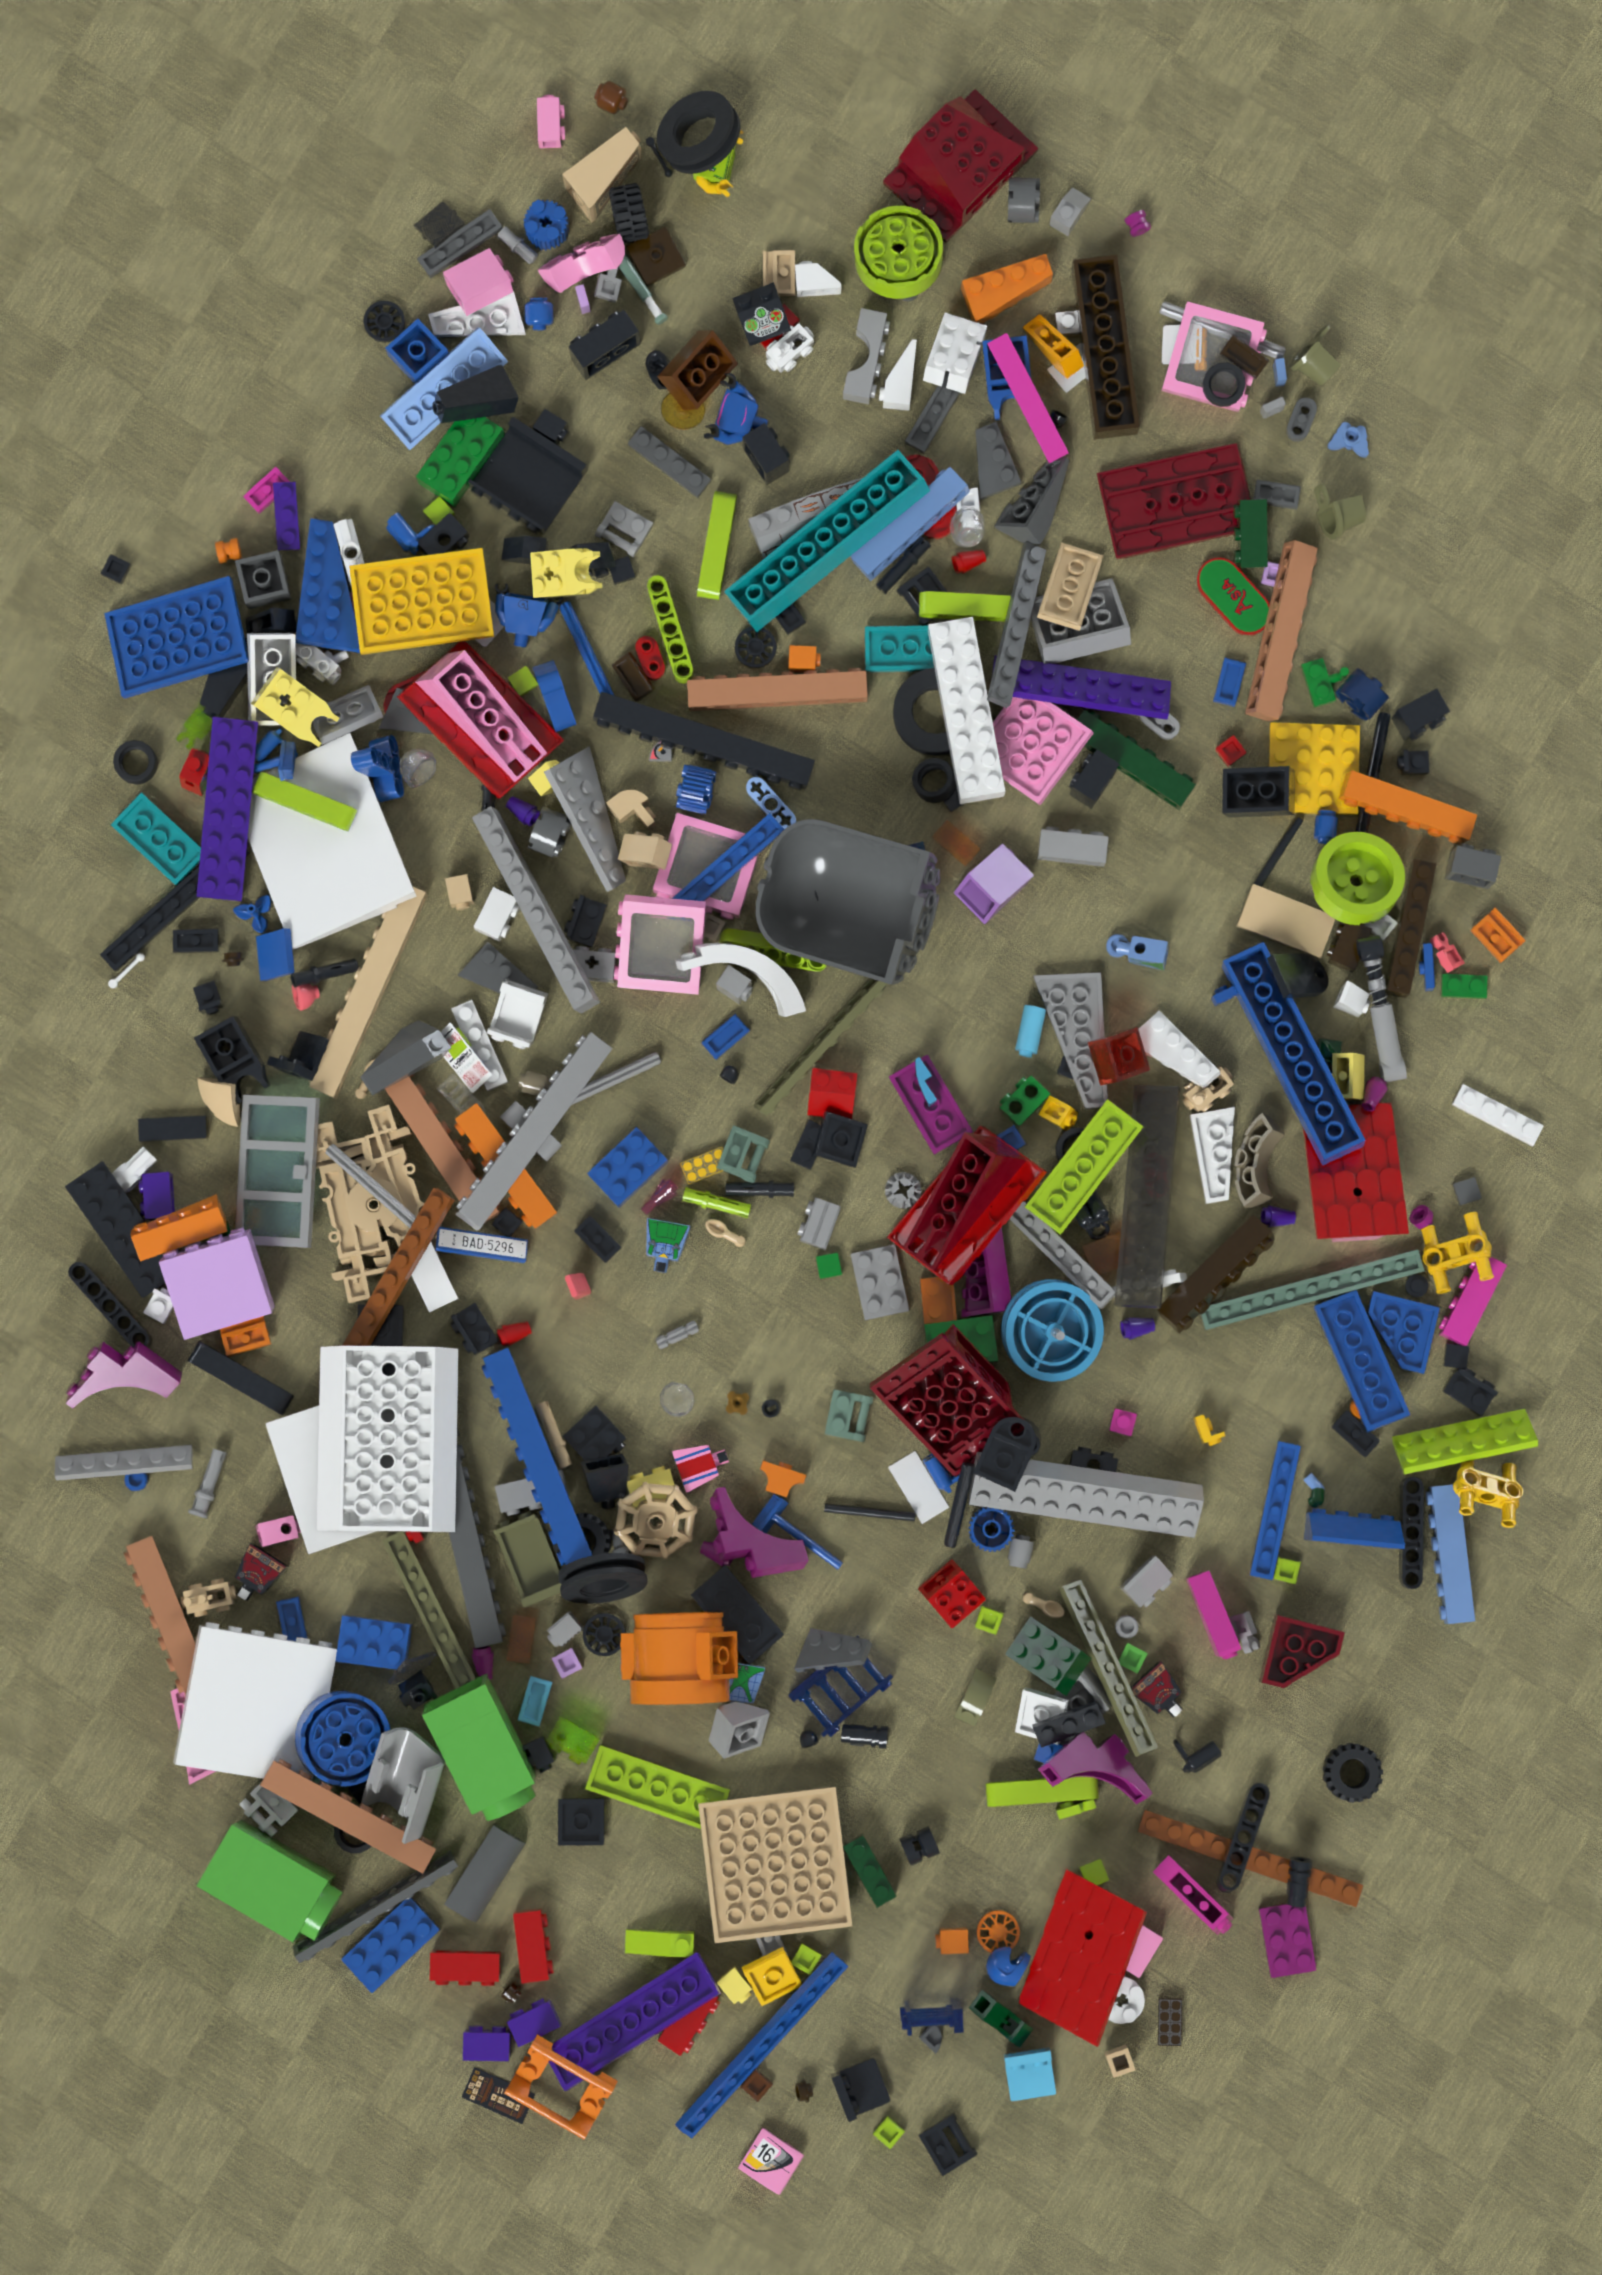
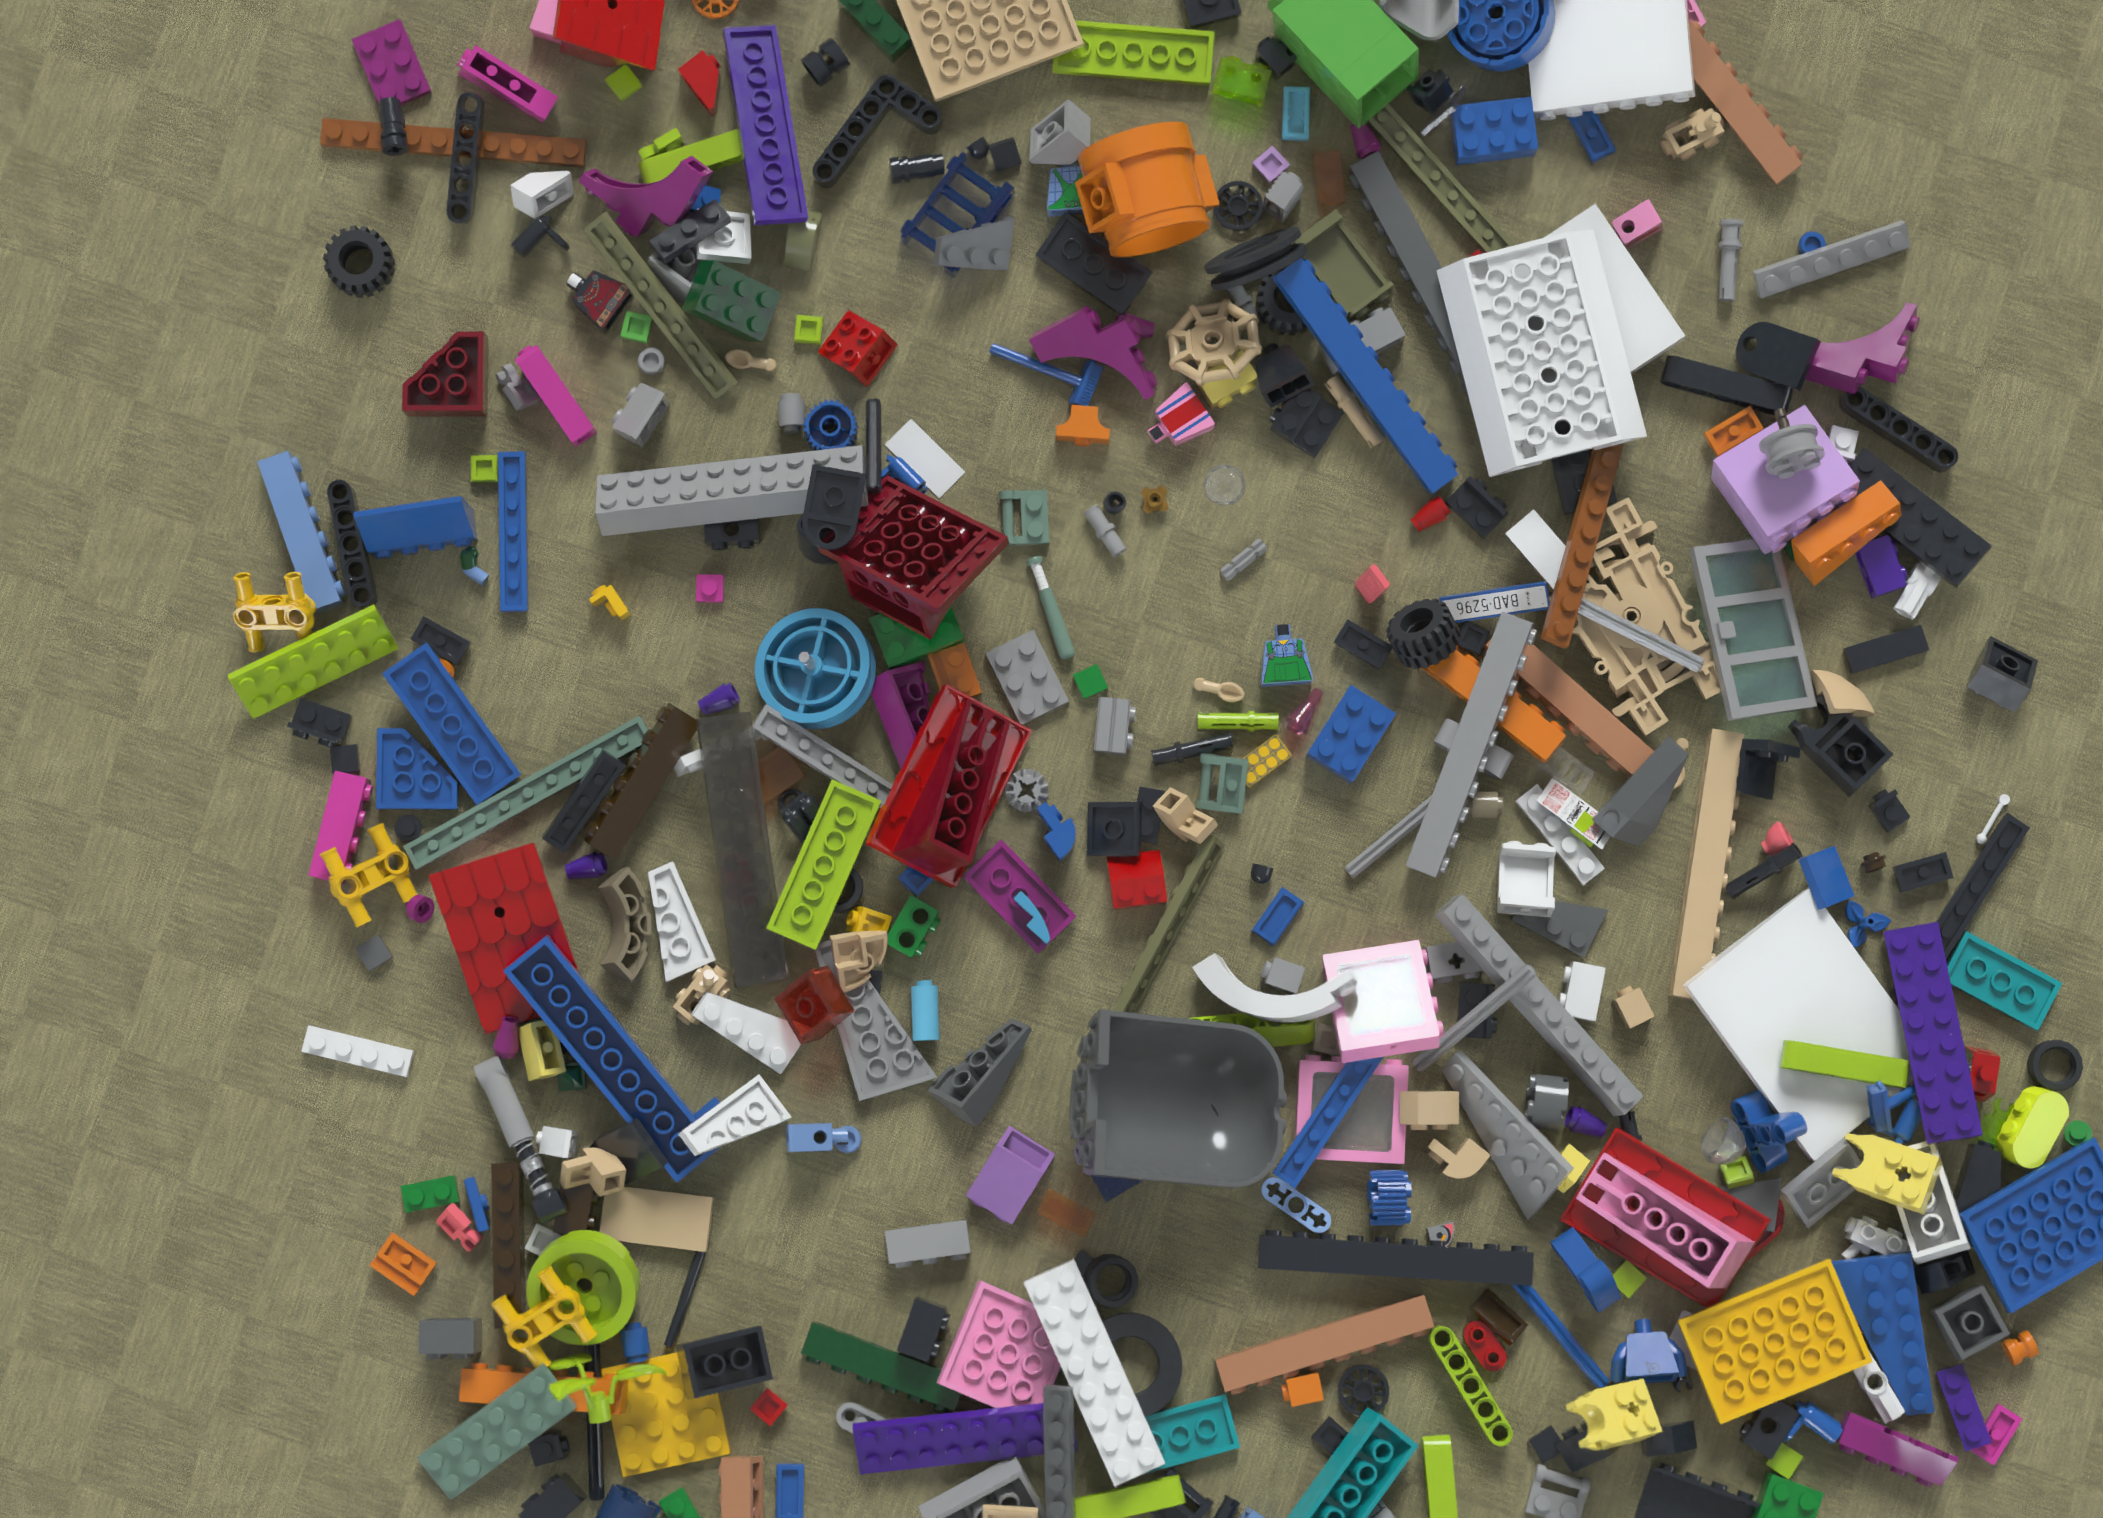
camera: 165 degrees right, 0 degrees up
torso [235,1543,289,1601] -> none
black bar [824,1503,915,1522] -> none
none -> sand green plate [417,1363,577,1500]
none -> yellow piece [491,1266,597,1368]
none -> white slope [510,171,574,219]
none -> black plate [542,749,626,853]
none -> lime plant [547,1353,666,1423]
none -> tan brick [560,1148,626,1196]
none -> red slope [678,50,721,117]
none -> white wing [679,1075,792,1156]
none -> dark purple plate [723,25,808,225]
none -> black beam [813,74,942,189]
none -> tan brick [830,931,888,993]
none -> dark grey wedge [927,1018,1032,1127]
none -> black tile [988,137,1022,172]
none -> sand green piece [1027,556,1075,660]
none -> blue brick [1037,802,1076,862]
none -> light grey pin [1084,505,1127,558]
none -> tan brick [1153,787,1218,844]
none -> black tyre [1386,598,1461,669]
none -> light grey axle [1412,964,1537,1072]
none -> lime tile [1719,1156,1754,1189]
none -> black tile [1736,322,1821,391]
none -> light grey wheel [1759,408,1825,479]
none -> magenta wedge [1835,1410,1959,1488]
none -> slope [1967,636,2038,712]
none -> neon yellow brick [1996,1086,2069,1168]
none -> green plate [2064,1120,2092,1147]

